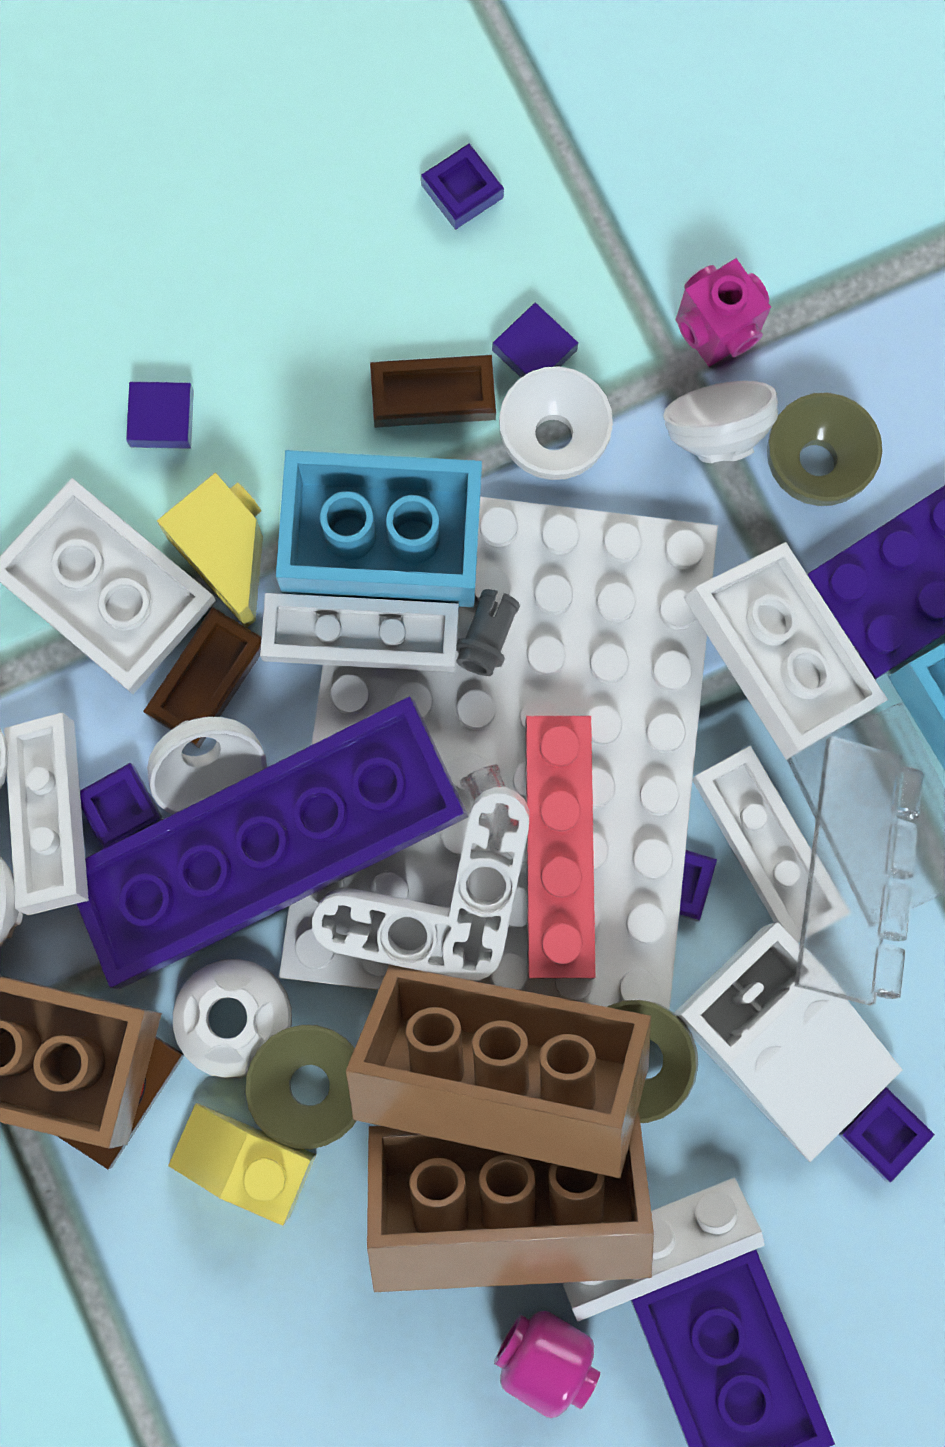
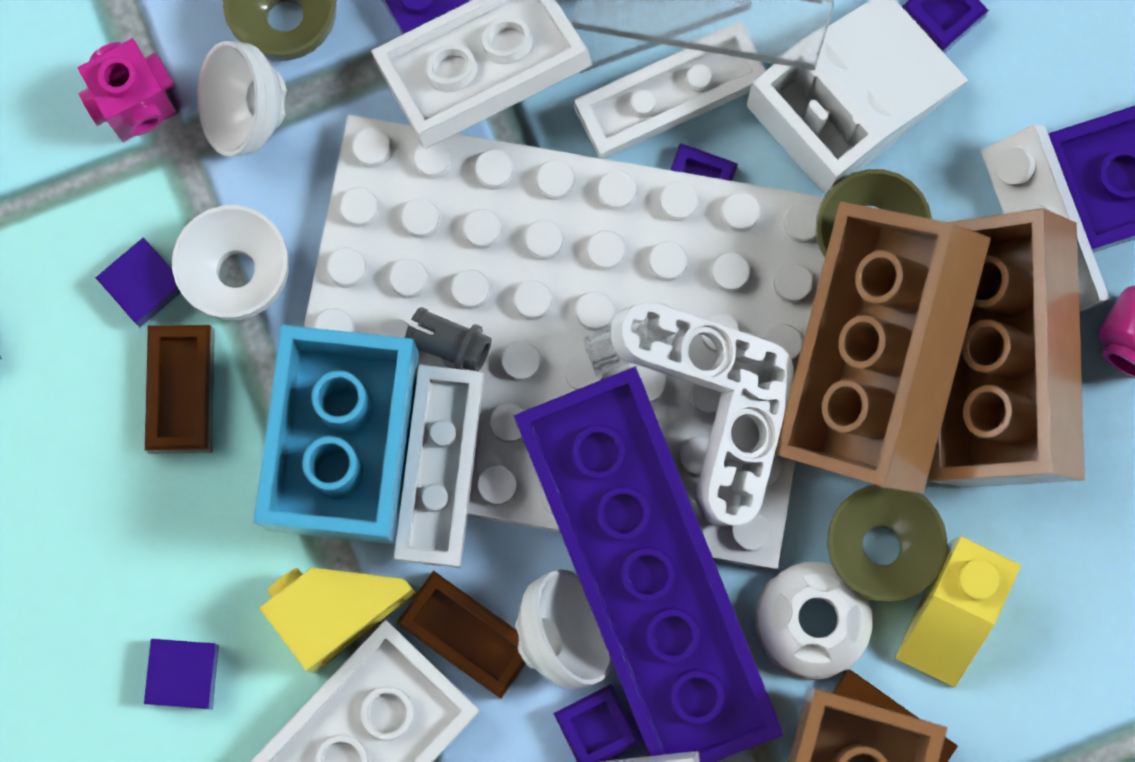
camera: 80 degrees left, 0 degrees up
coral plate [525,716,596,979] -> none

